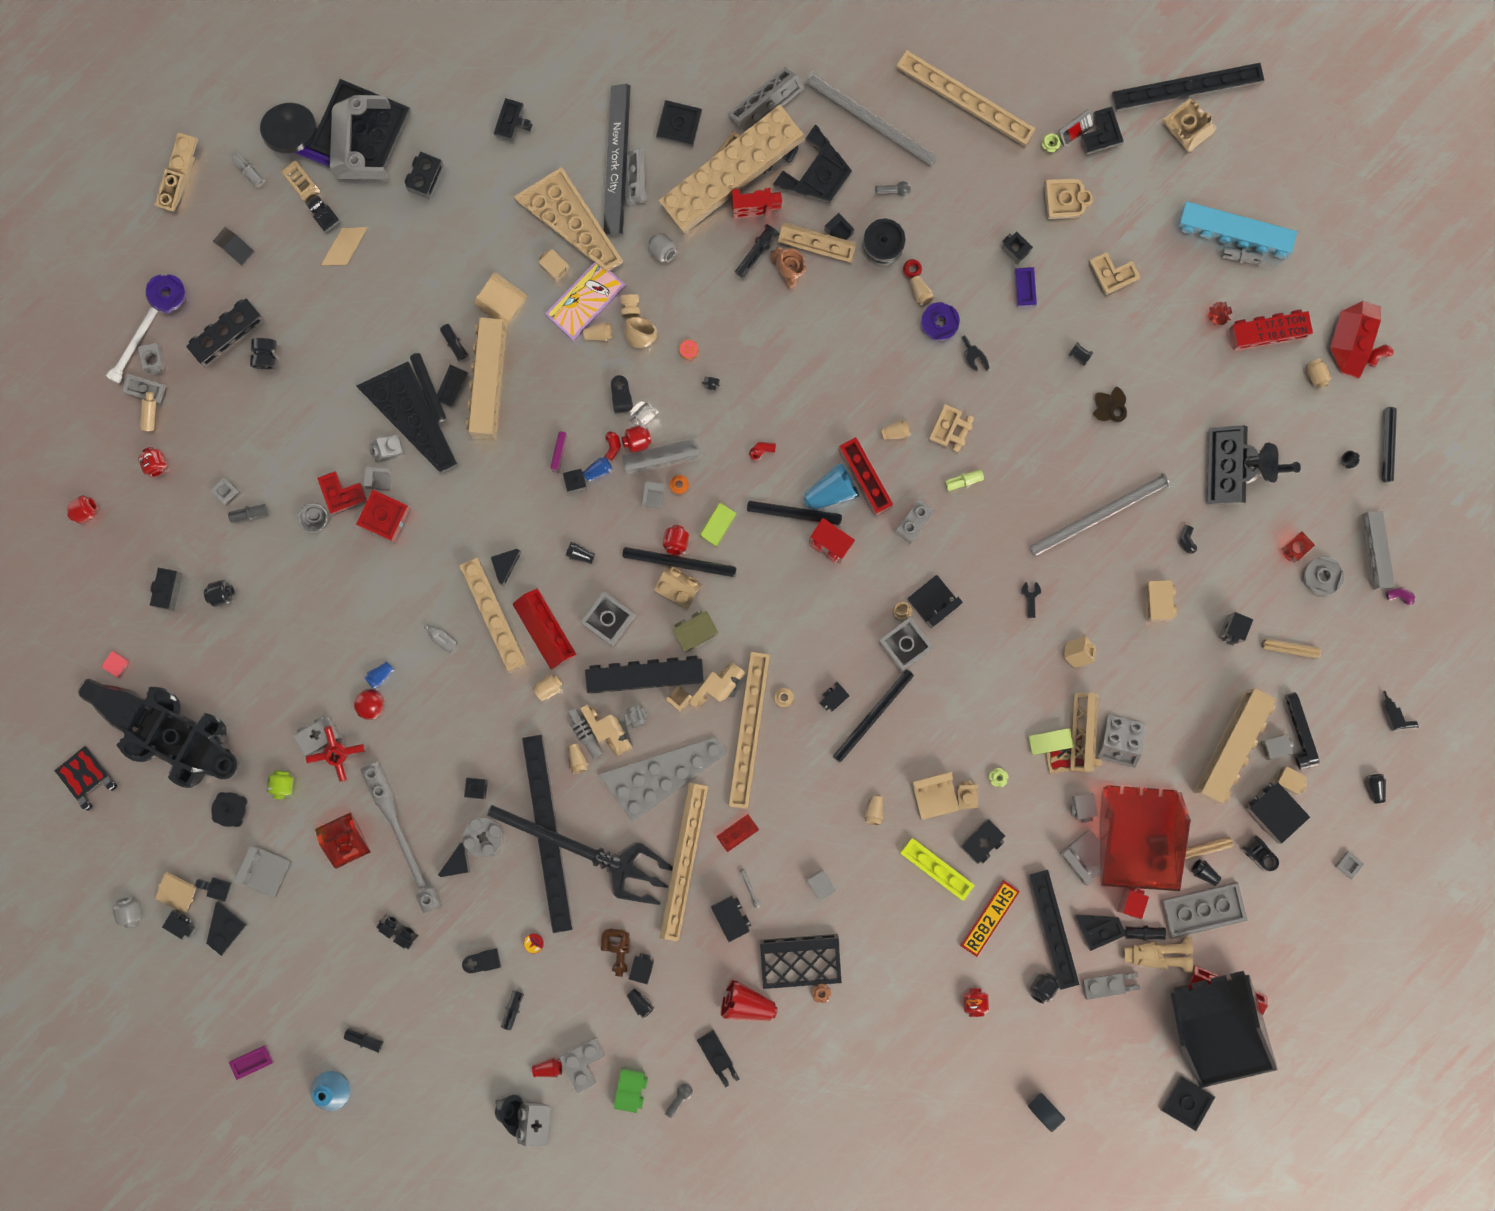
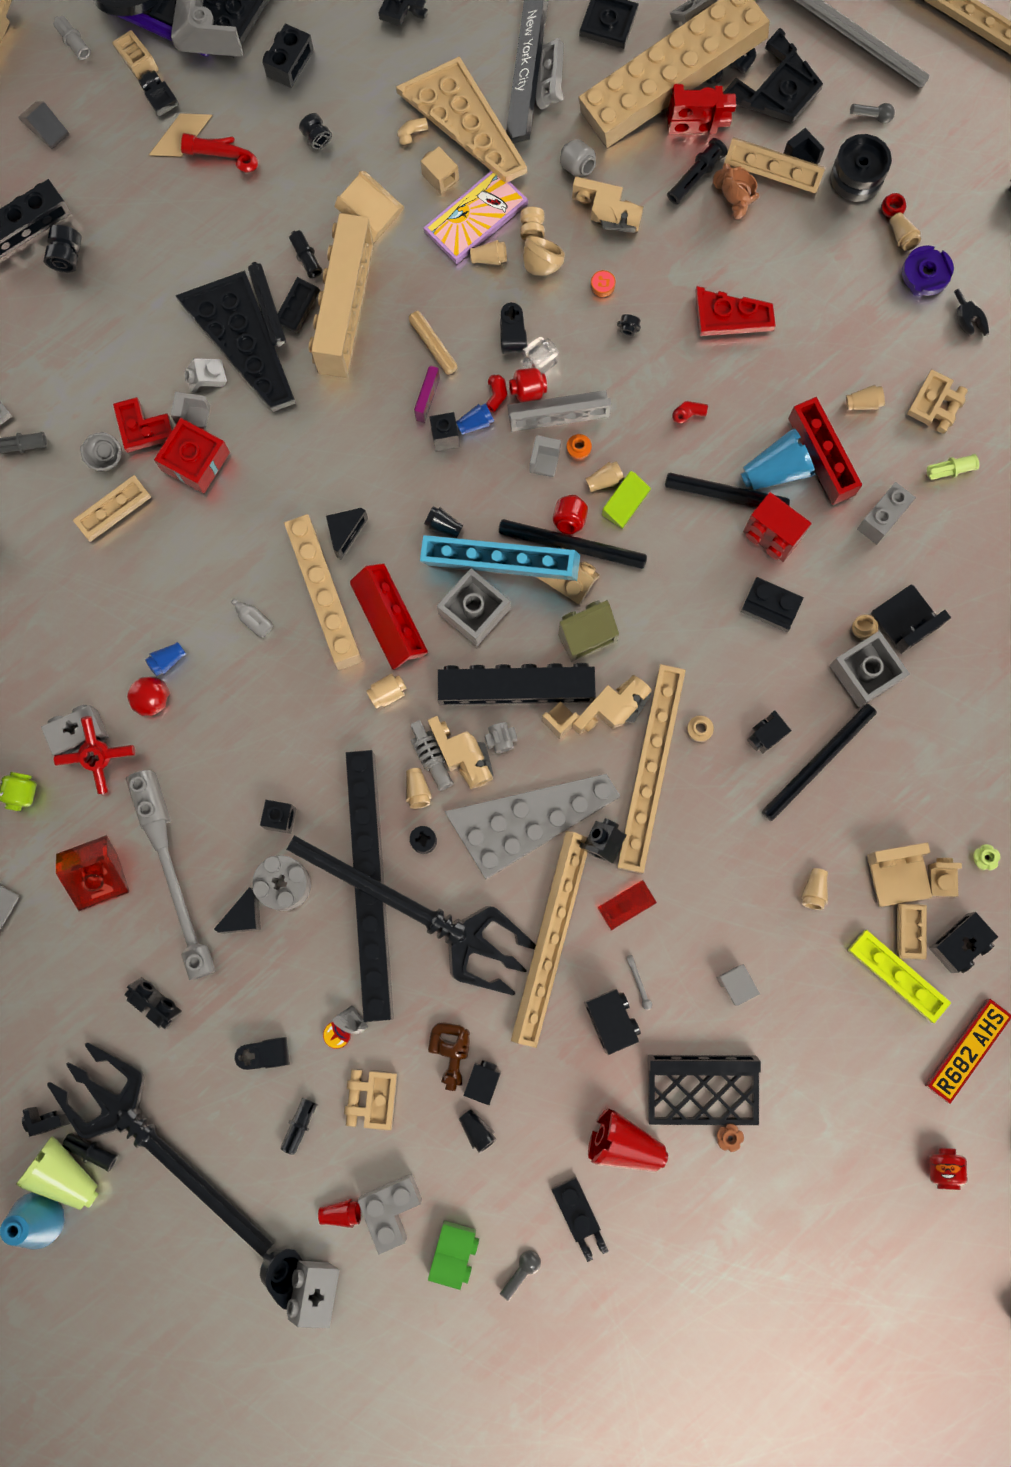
camera: 10 degrees right, 5 degrees down
none -> yellowish green cone [16,1136,99,1210]
none -> black bracket [22,1107,70,1137]
none -> black piece [47,1043,274,1257]
none -> tan plate [73,475,151,542]
none -> red plant [181,133,258,173]
none -> black wheel [299,113,332,150]
none -> light grey tile [332,1006,368,1034]
none -> tan plate [344,1069,397,1130]
none -> tan arm [397,117,428,145]
none -> tan axle [409,311,457,375]
none -> black wheel [410,826,437,854]
none -> medium azure brick [420,535,581,581]
none -> tan plate [572,176,644,233]
none -> black brick [579,818,627,864]
none -> tan cone [585,461,624,492]
none -> red wing [695,286,776,336]
none -> black plate [741,577,804,633]
none -> tan plate [897,904,927,960]

